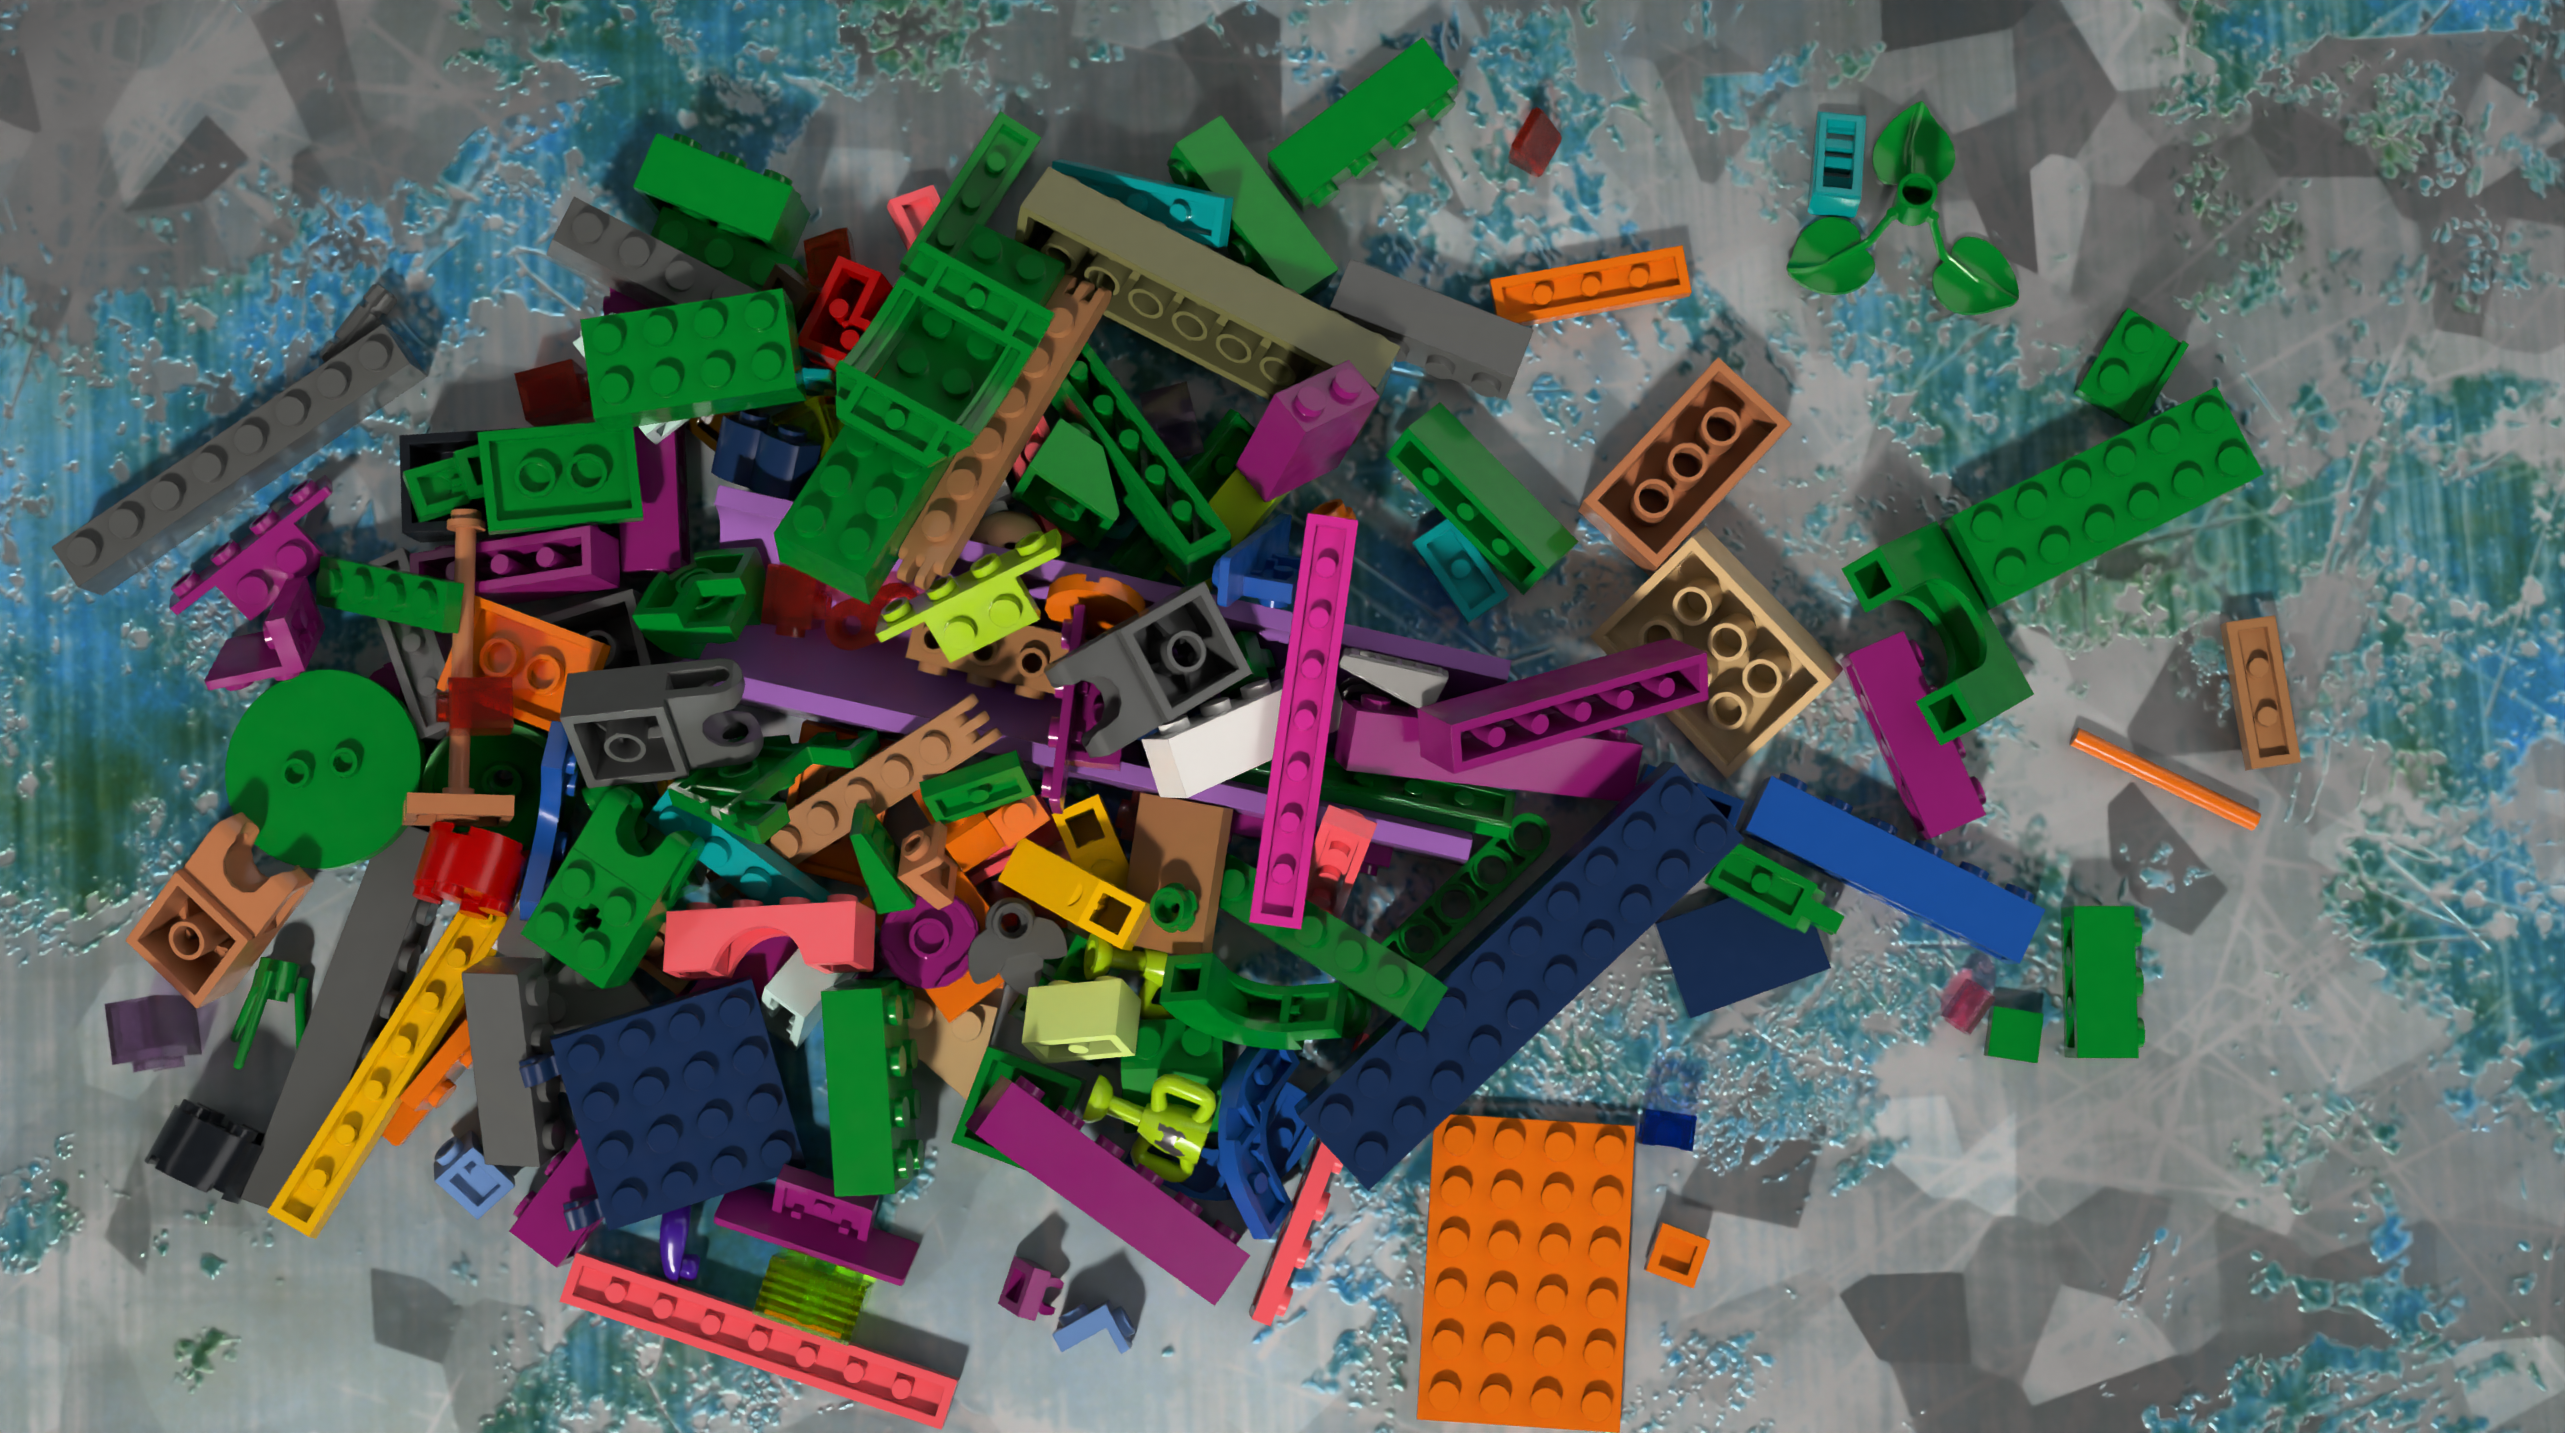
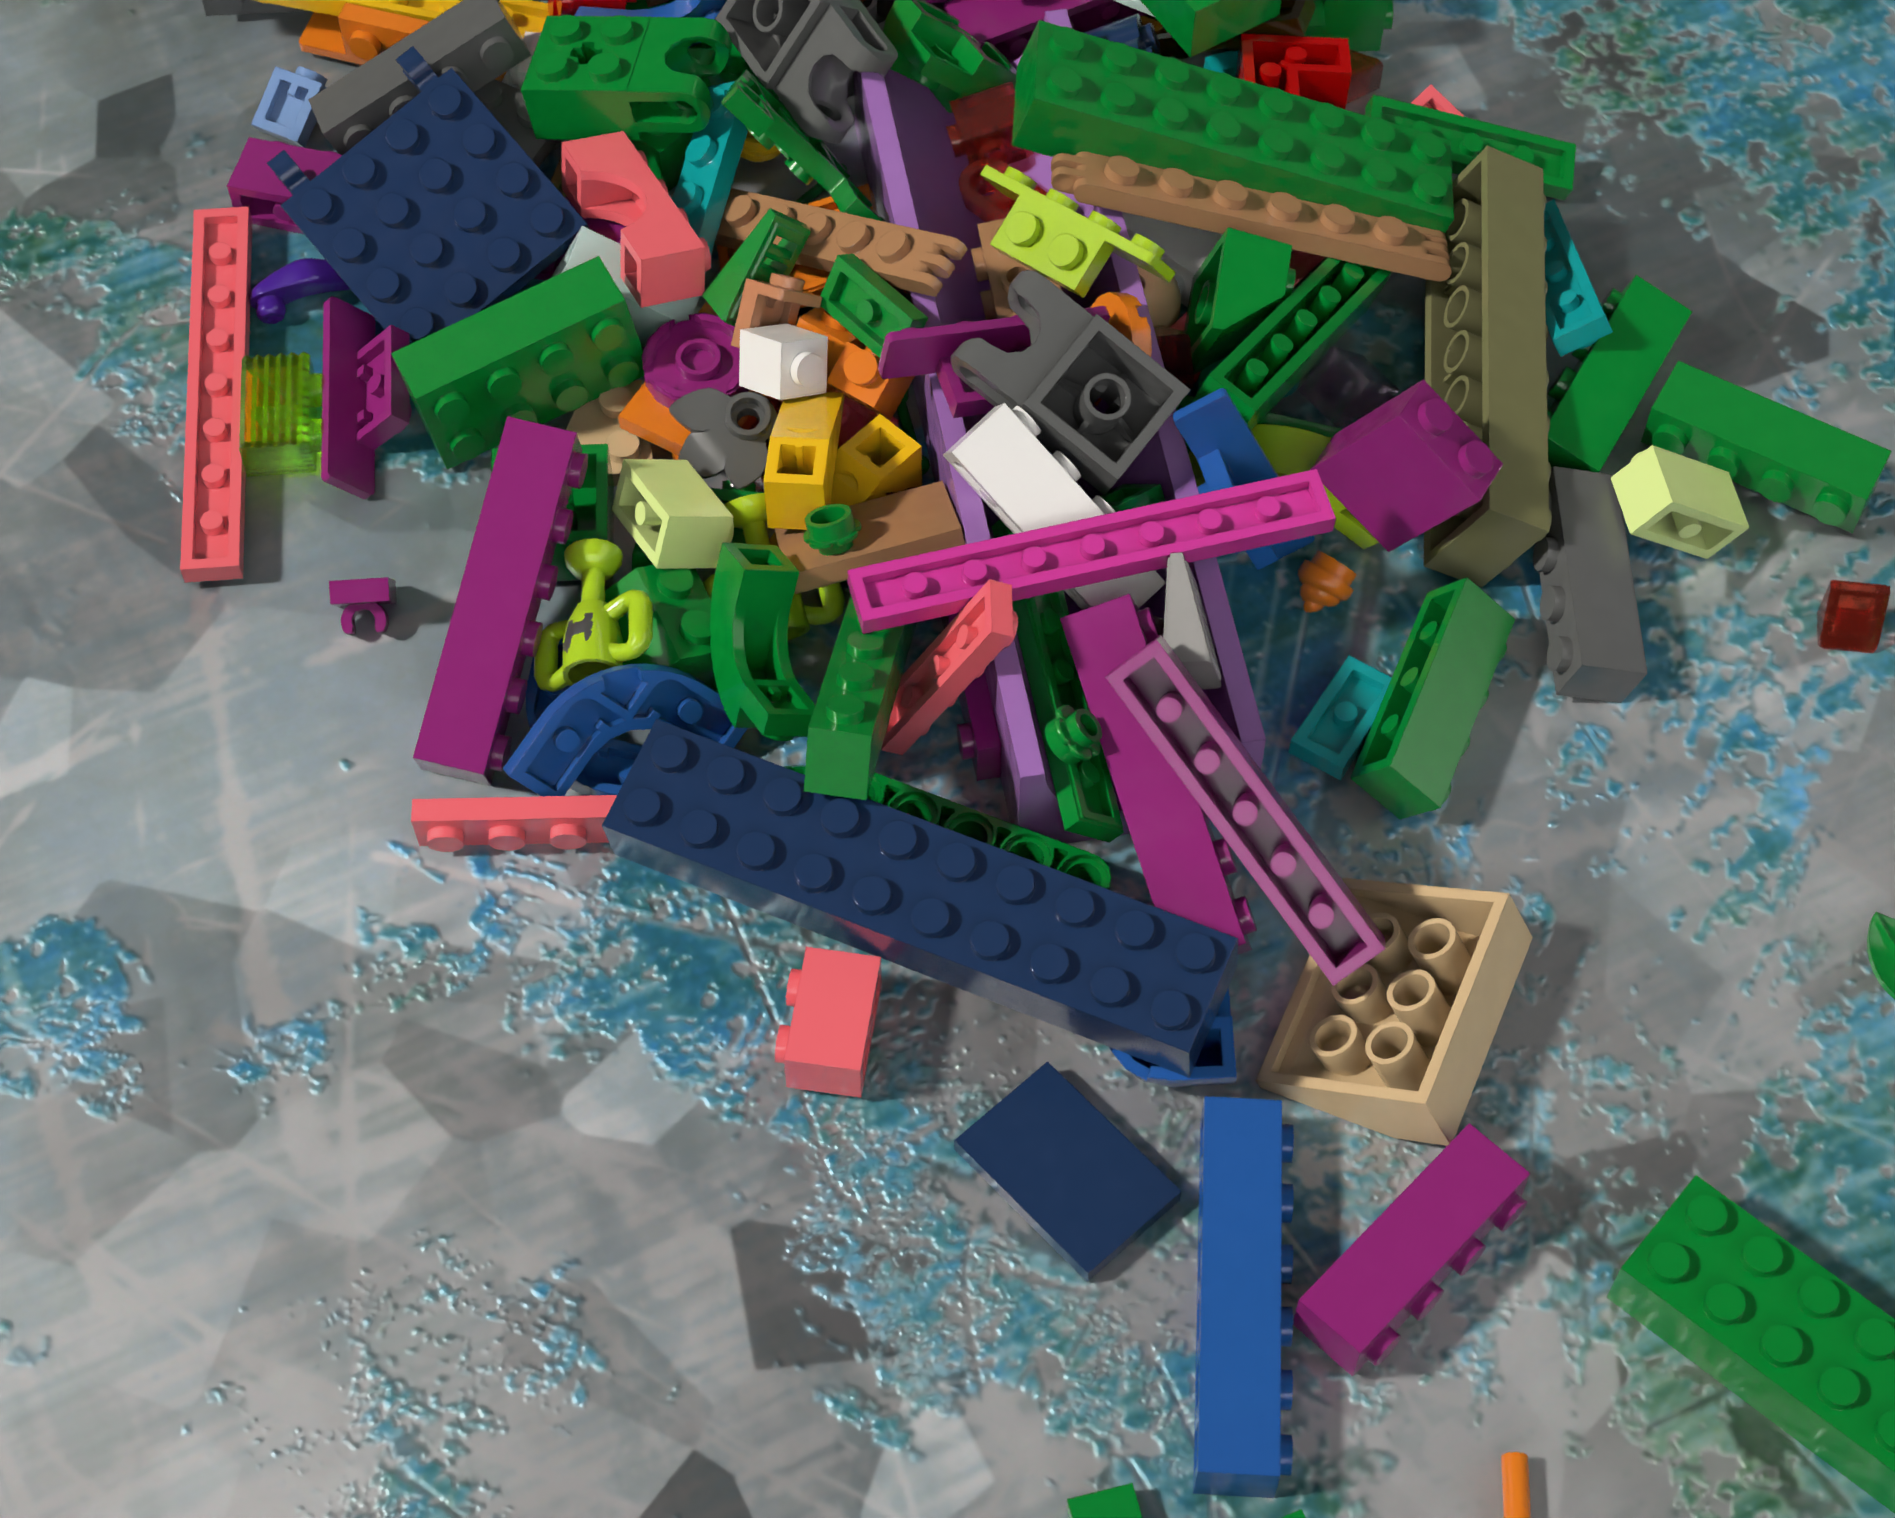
camera: 60 degrees right, 25 degrees down
green wedge [835,240,1055,468] -> none
medium blue bracket [1052,1299,1136,1354] -> none
orange plate [1416,1114,1635,1433] -> none
orange plate [1489,245,1692,326] -> none
nougat brick [1578,357,1792,577] -> none
clear blue piece [1636,1107,1697,1151] -> none
orange plate [1644,1221,1710,1289] -> none
green hinge [1703,843,1845,935] -> none
green arch [1842,521,2034,746] -> none
clear pink hinge [1940,979,1996,1036] -> none
none -> white brick [739,323,828,400]
none -> coral brick [775,947,882,1098]
none -> green plate [1045,705,1102,765]
none -> slope [1153,325,1194,389]
none -> yellowish green brick [1611,445,1750,559]

